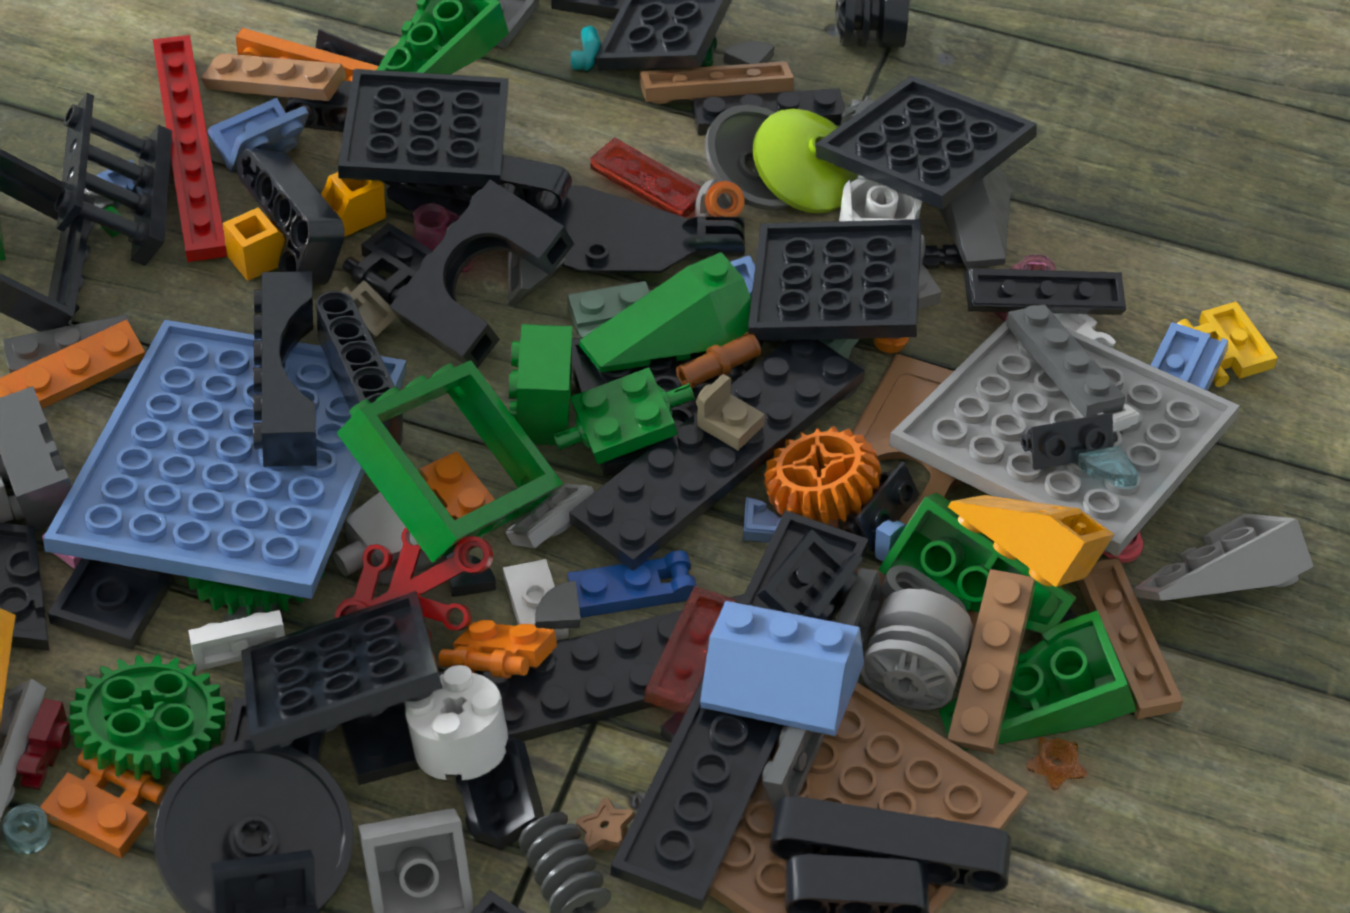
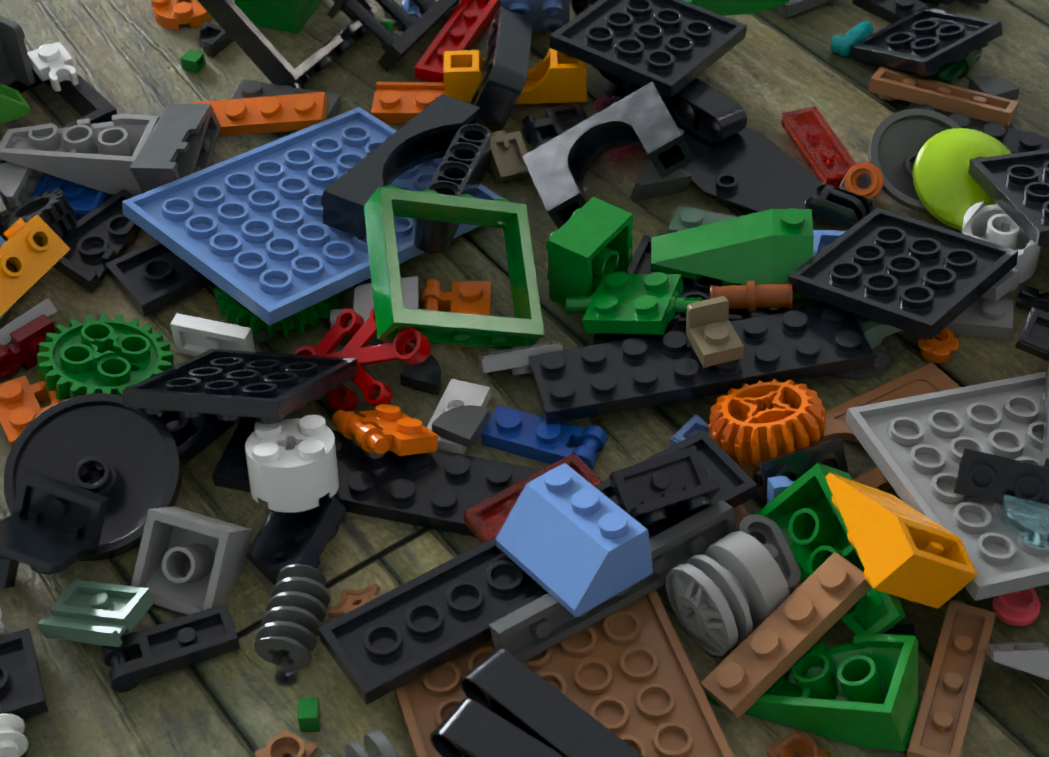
camera: 40 degrees right, 5 degrees down
none -> orange plate [371,82,445,124]

